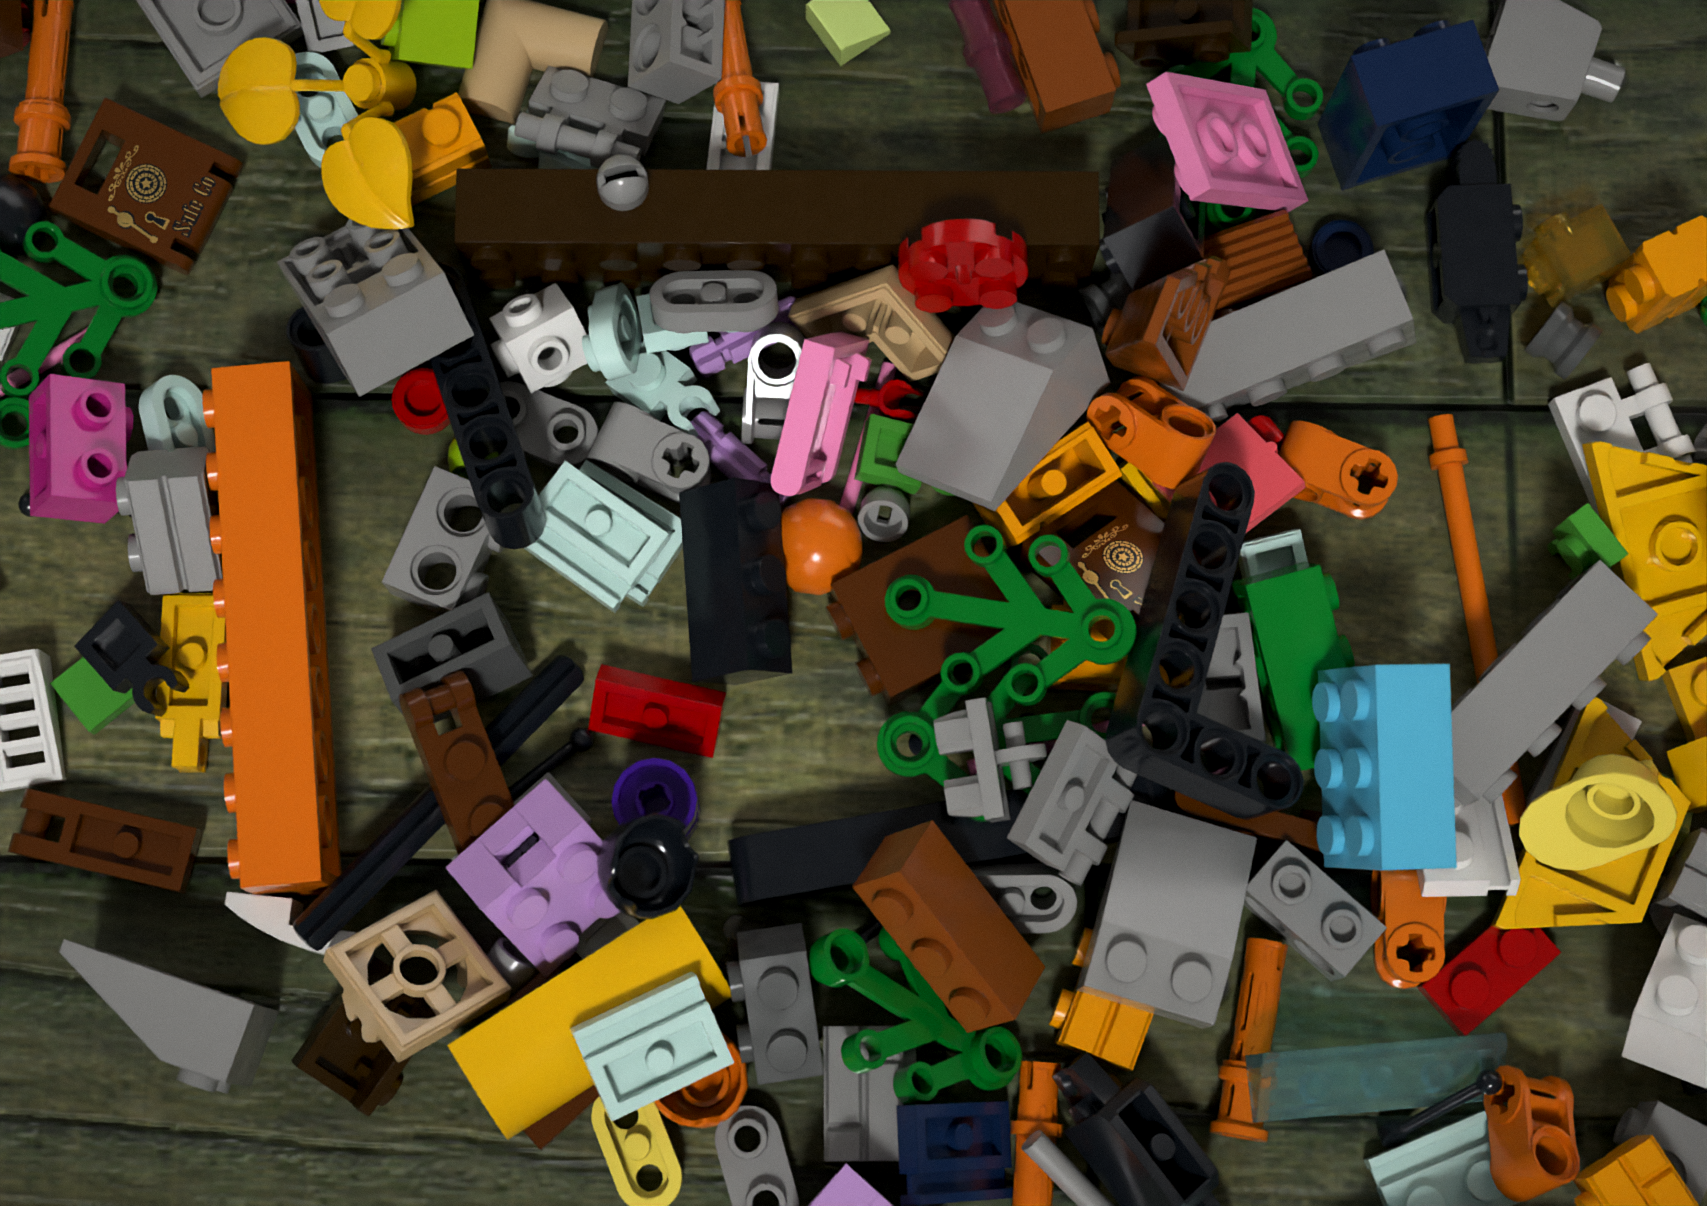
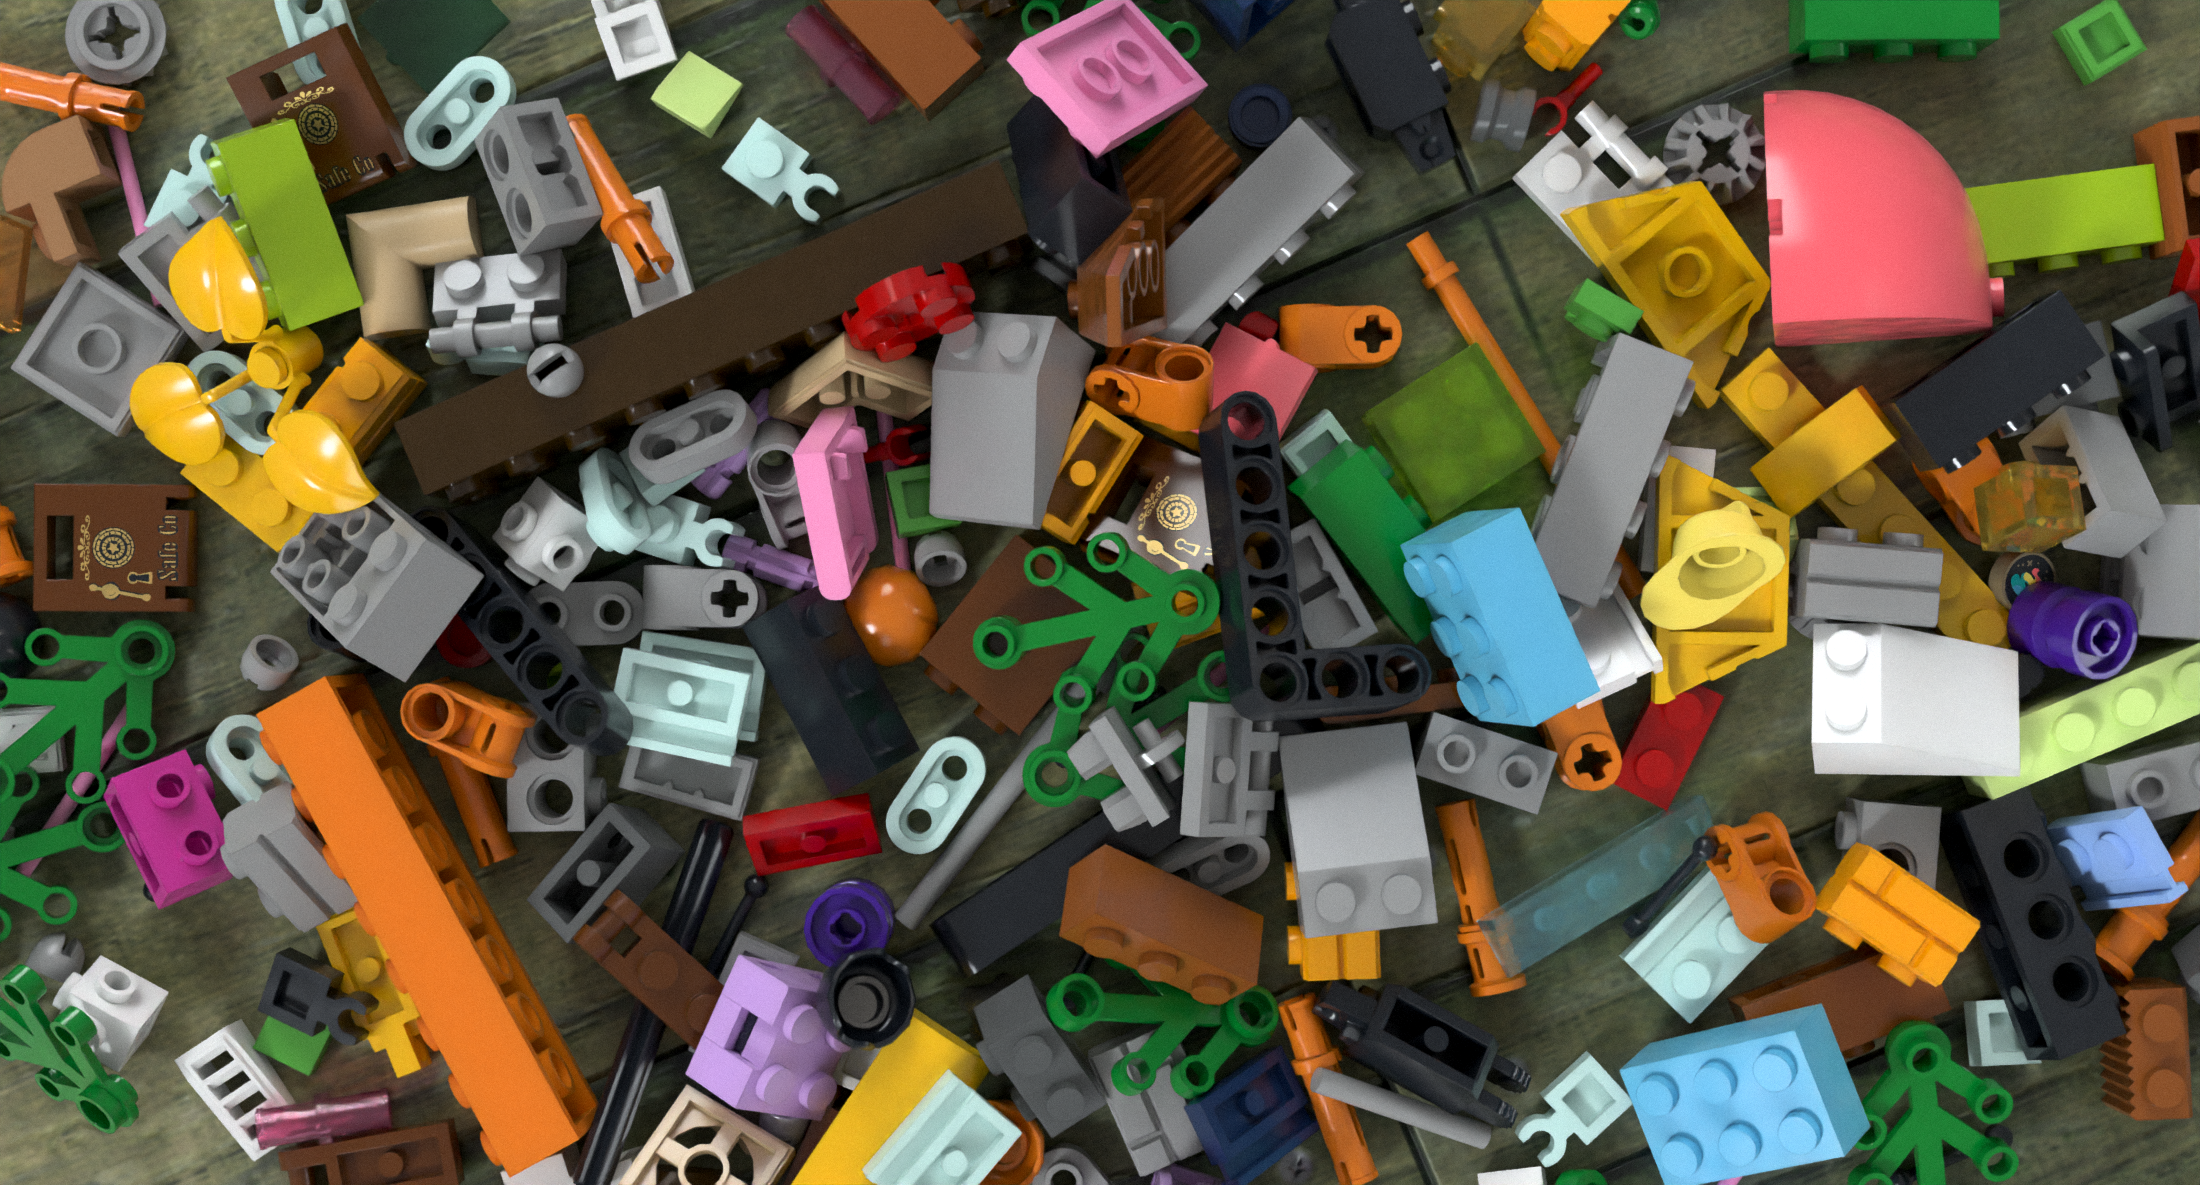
camera: 20 degrees left, 10 degrees up
none -> yellow hinge [180,433,314,553]
none -> light grey hinge [240,634,299,691]
none -> clear pink pin [255,1087,393,1150]
none -> orange piece [400,680,538,778]
none -> orange pin [426,676,519,868]
none -> light grey plate [619,745,761,821]
none -> light aqua plate [721,117,842,225]
none -> light aqua plate [886,736,987,854]
none -> light grey bar [895,626,1147,930]
none -> clear neon green brick [1360,342,1546,522]
none -> red hand [1532,62,1603,137]

